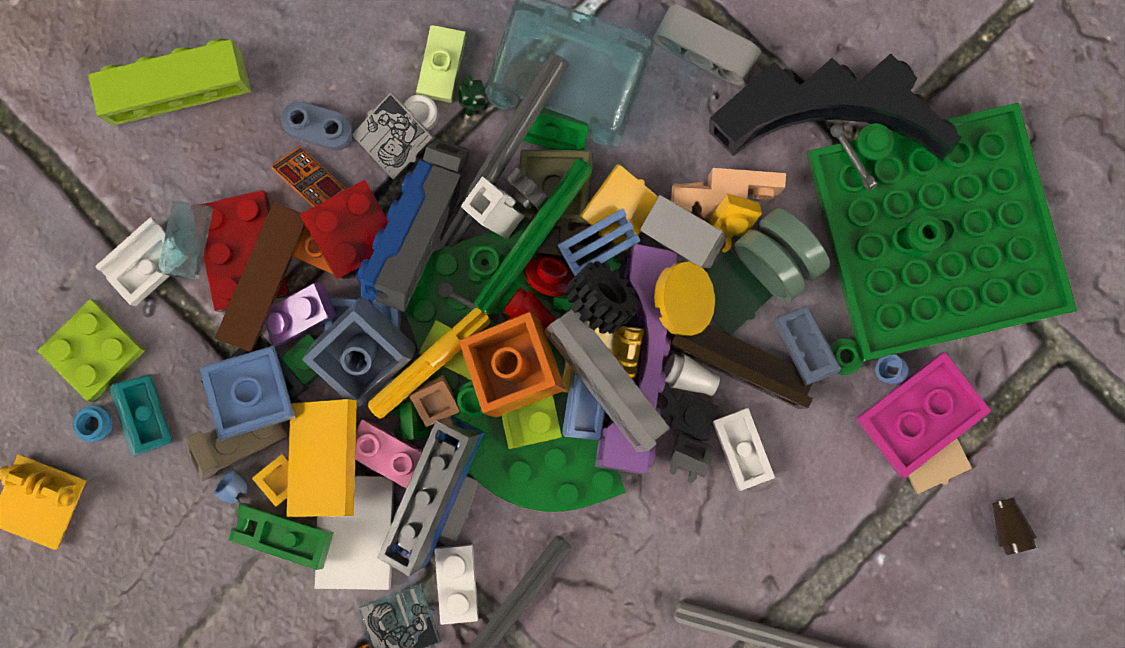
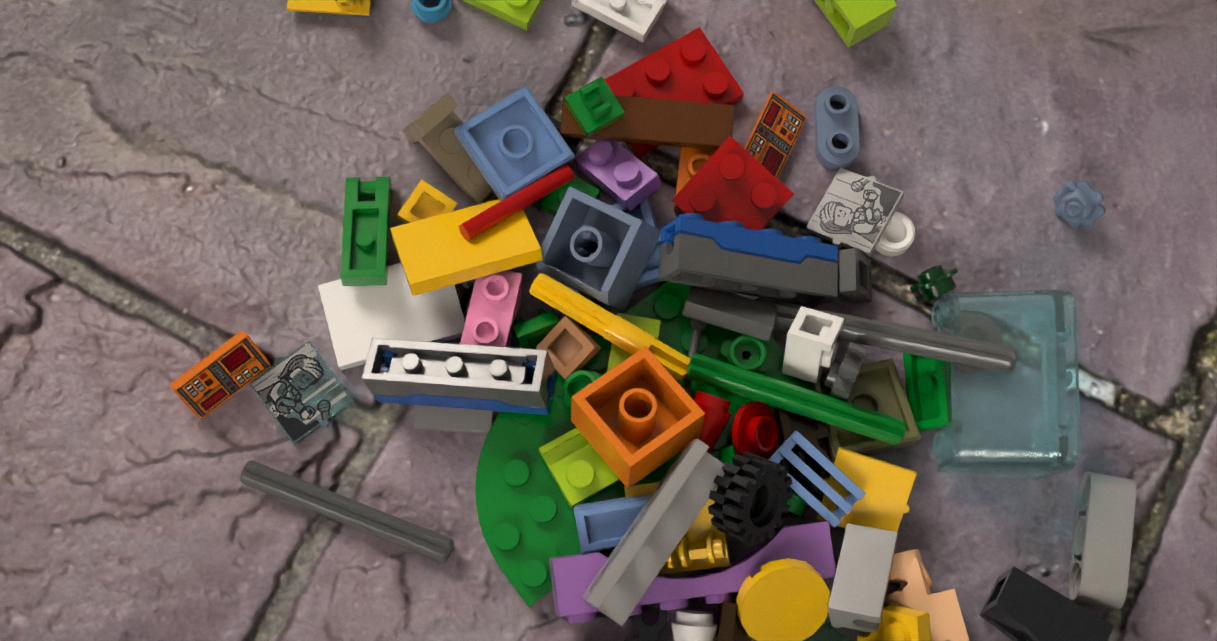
camera: 70 degrees right, 10 degrees down
teal slope [110,374,173,457] -> none
clear light blue plate [157,201,213,280] -> none
medium blue hinge [213,471,248,504] -> none
yellowish green plate [416,25,467,103] -> none
white plate [434,544,479,625] -> none
none -> red bar [459,165,574,241]
none -> green tile [564,76,625,138]
none -> dark grey tile [682,286,778,341]

